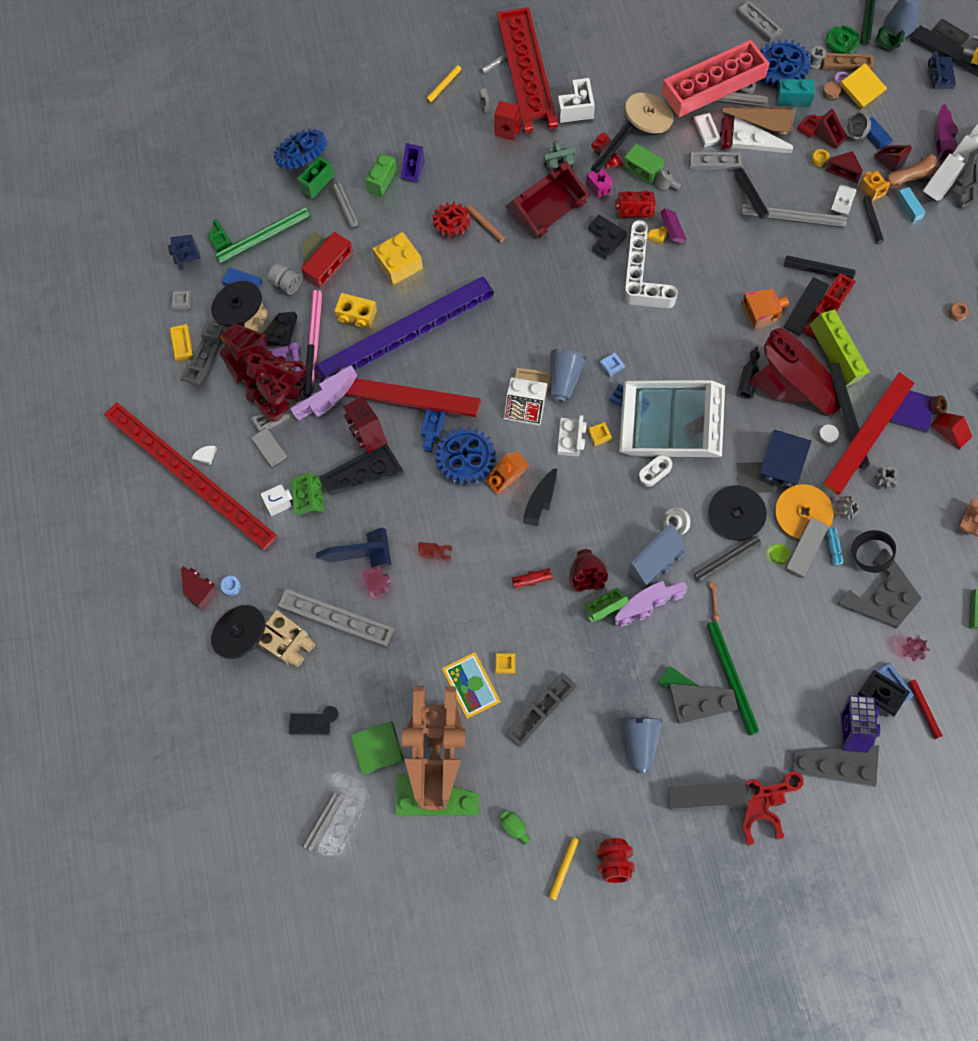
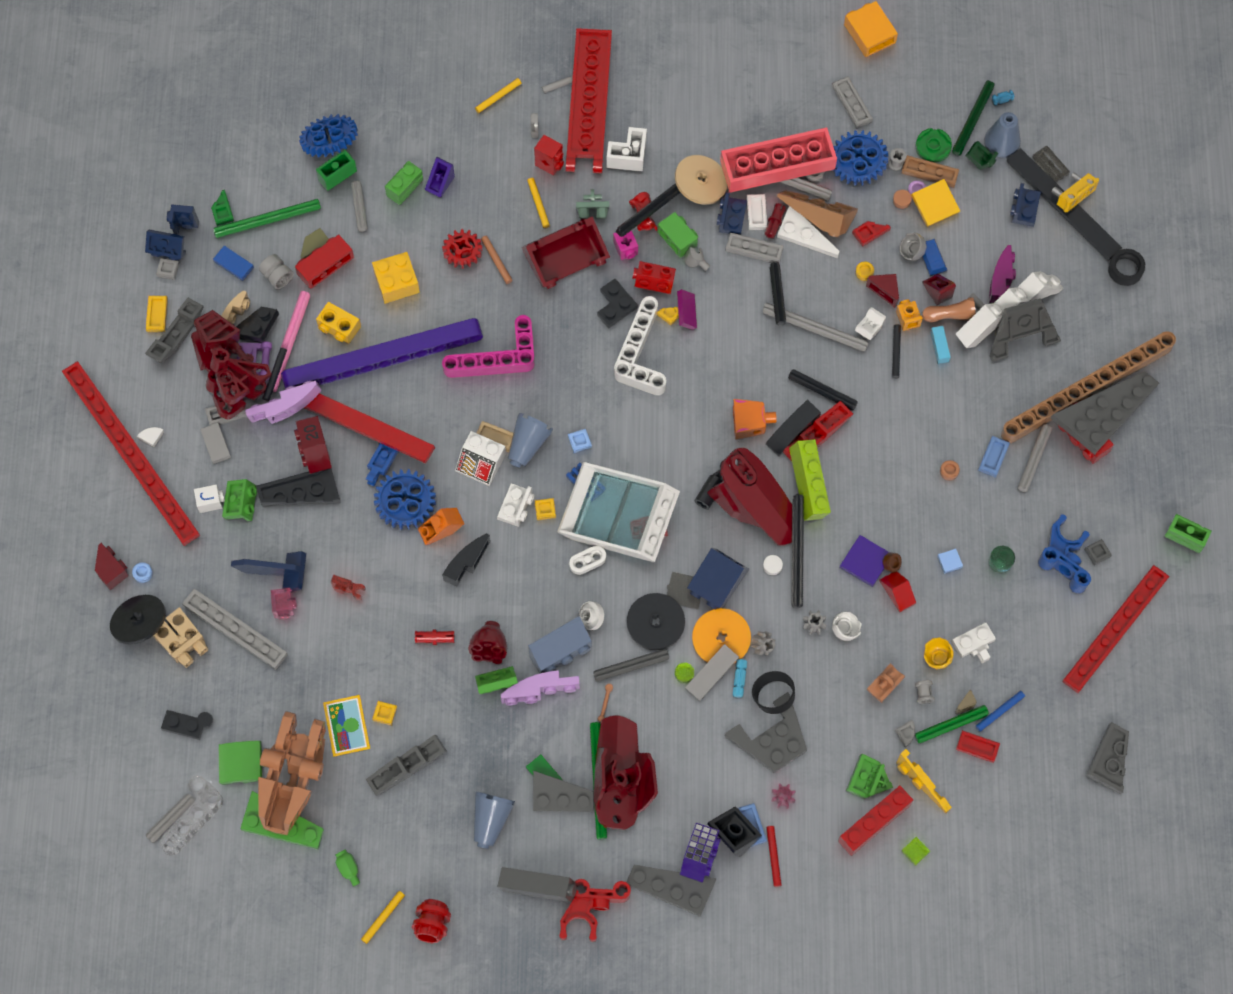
camera: 10 degrees right, 0 degrees up
black piece [211,281,262,327] -> none
teal brick [776,79,815,107] -> none
dark red slope [815,109,847,148] -> none
red tile [823,372,915,495] -> none
none -> dark blue bracket [145,229,186,260]
none -> dark pink beam [442,315,535,378]
none -> yellow bar [527,178,550,228]
none -> dark red piece [594,715,658,830]
none -> dark blue bracket [716,192,747,235]
none -> white hair [832,612,862,641]

